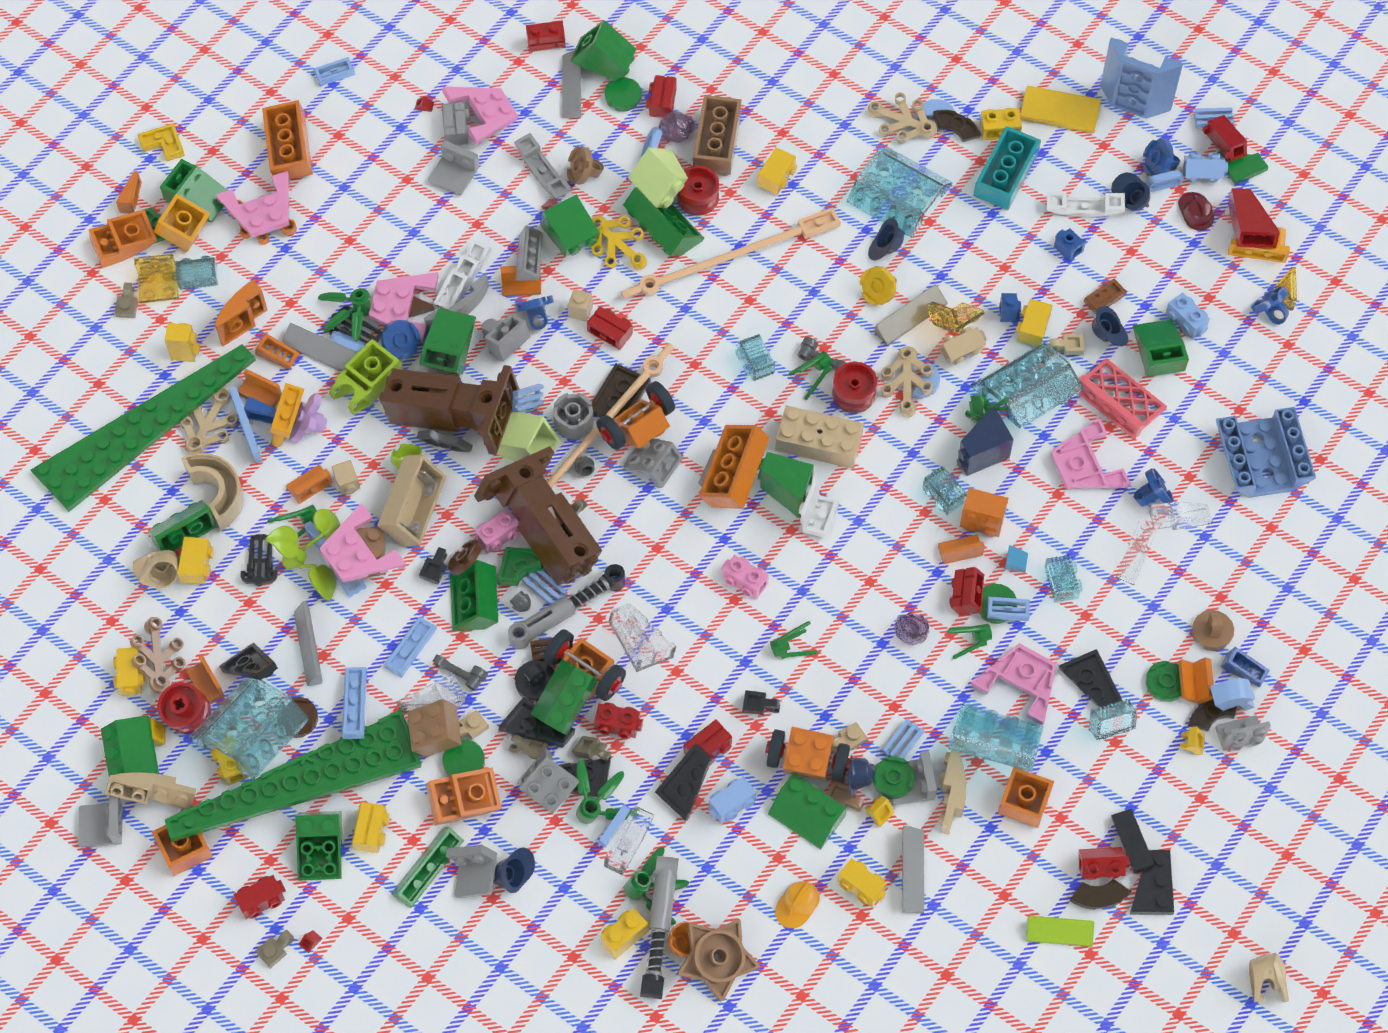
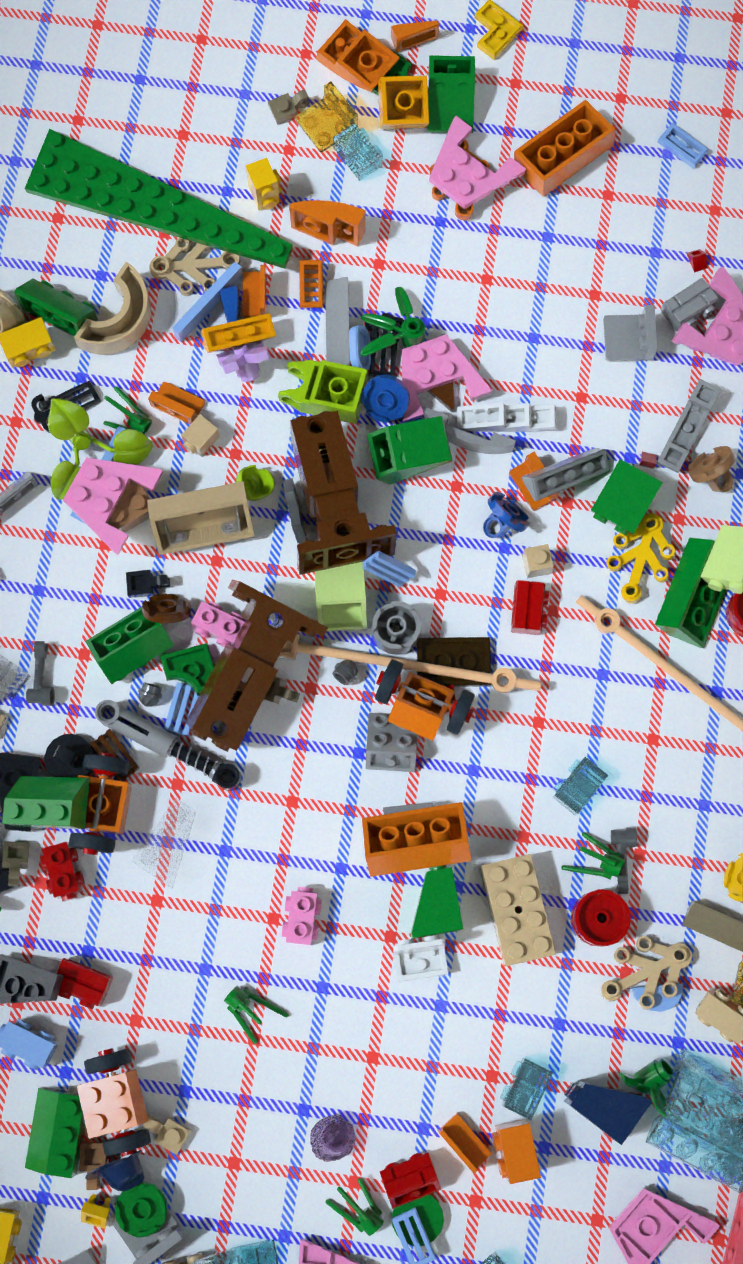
camera: 60 degrees right, 15 degrees up
light blue tile [384,616,437,678] -> none
light grey brick [481,313,530,361] -> none
black plate [742,690,780,715] -> none
light blue tile [882,718,924,759] -> none
dark azure slope [1005,545,1028,572] -> none

